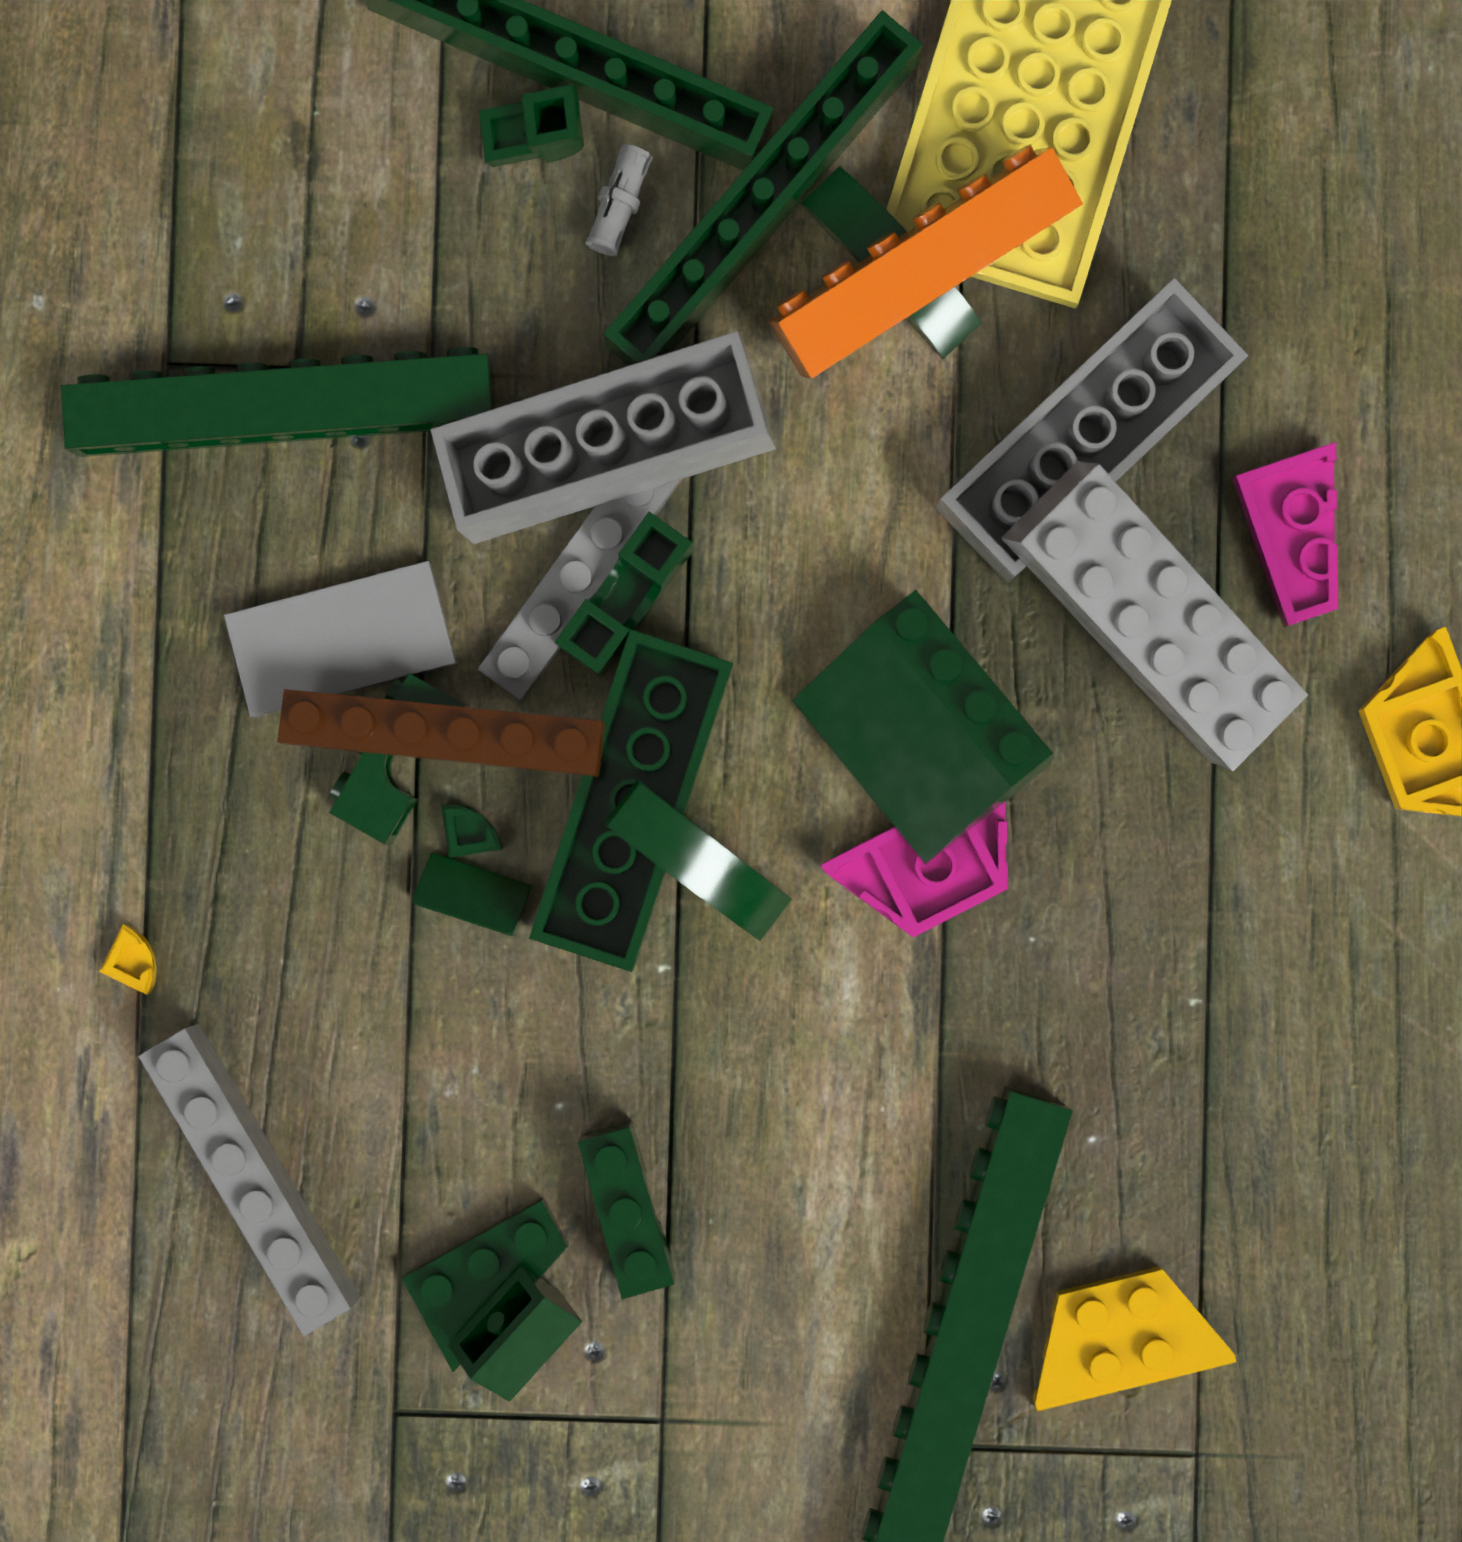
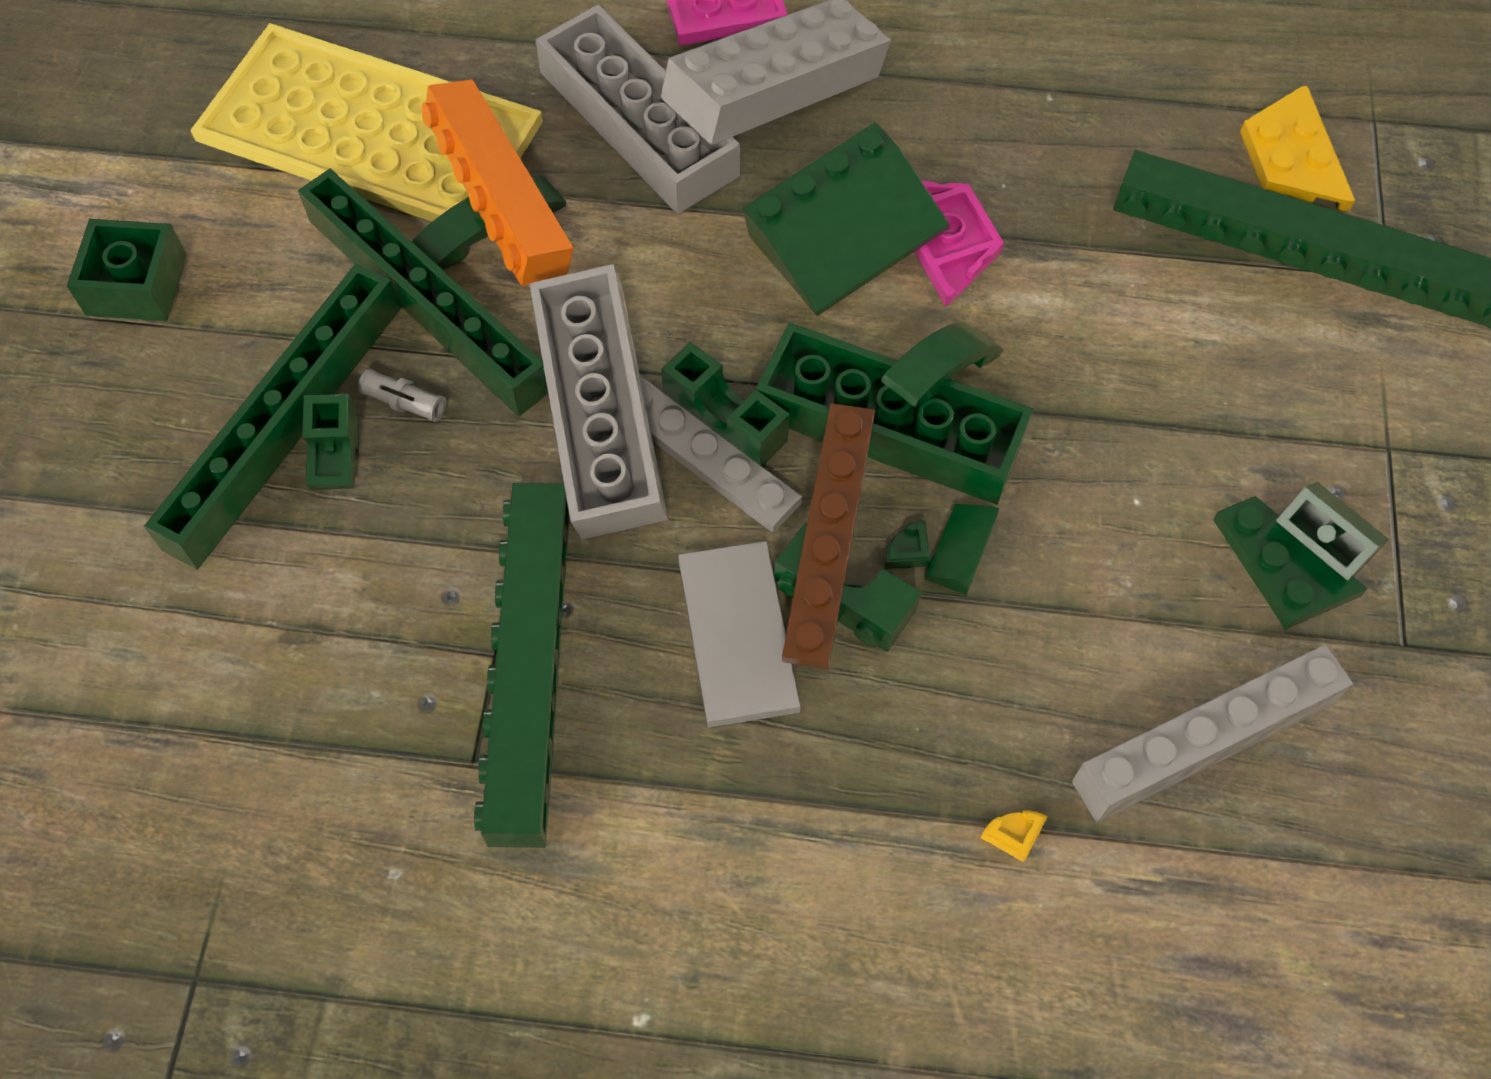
camera: 85 degrees left, 25 degrees down
dark green arch [578,1120,676,1300] -> none

